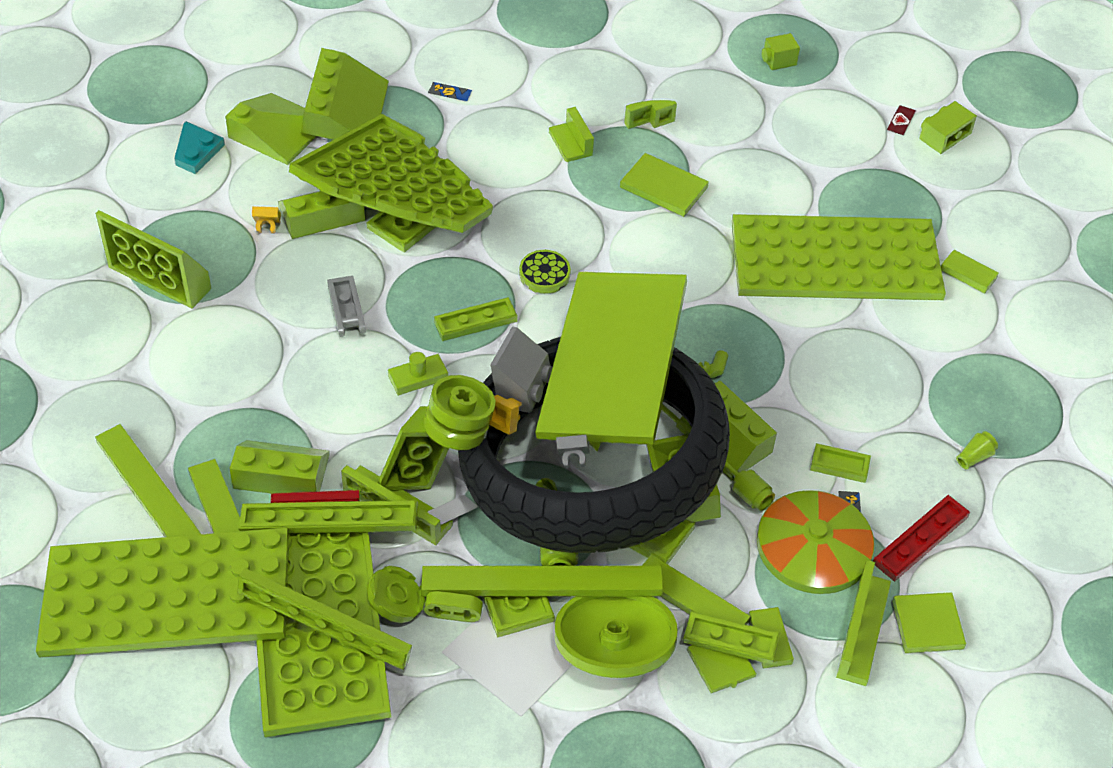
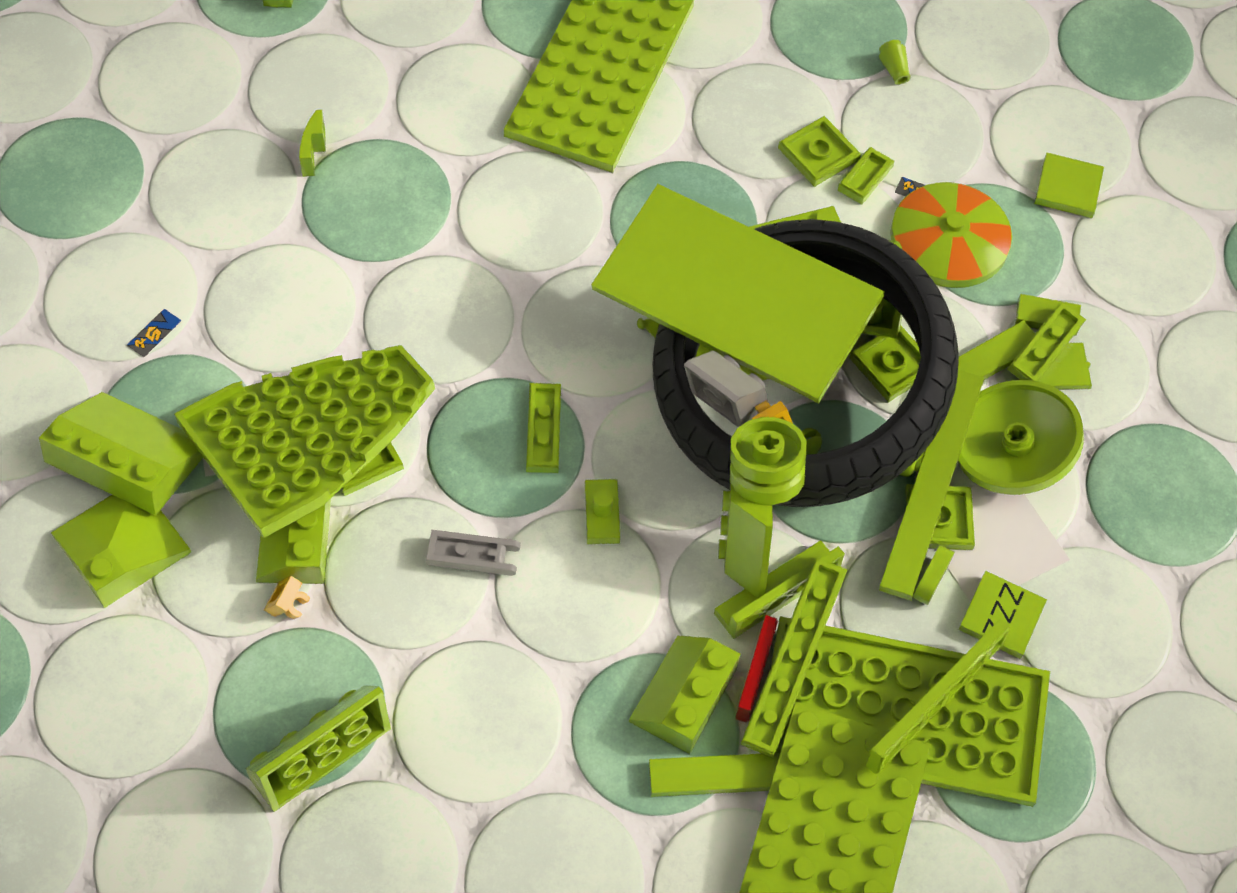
camera: 70 degrees left, 10 degrees up
lime tile [95,424,201,537] -> none
teal wing [174,121,225,174] -> none
lime tile [367,566,425,623] -> none
white sticker [427,495,478,524] -> none
lime tile [519,249,571,294] -> none
lime panel [549,106,594,162] -> none
light grey tile [556,435,590,468] -> none
lime tile [620,153,709,217] -> none
lime fence [836,560,891,686] -> none
red tile [873,495,970,582] -> none
none -> lime tile [778,116,861,187]
none -> lime tile [958,571,1047,659]

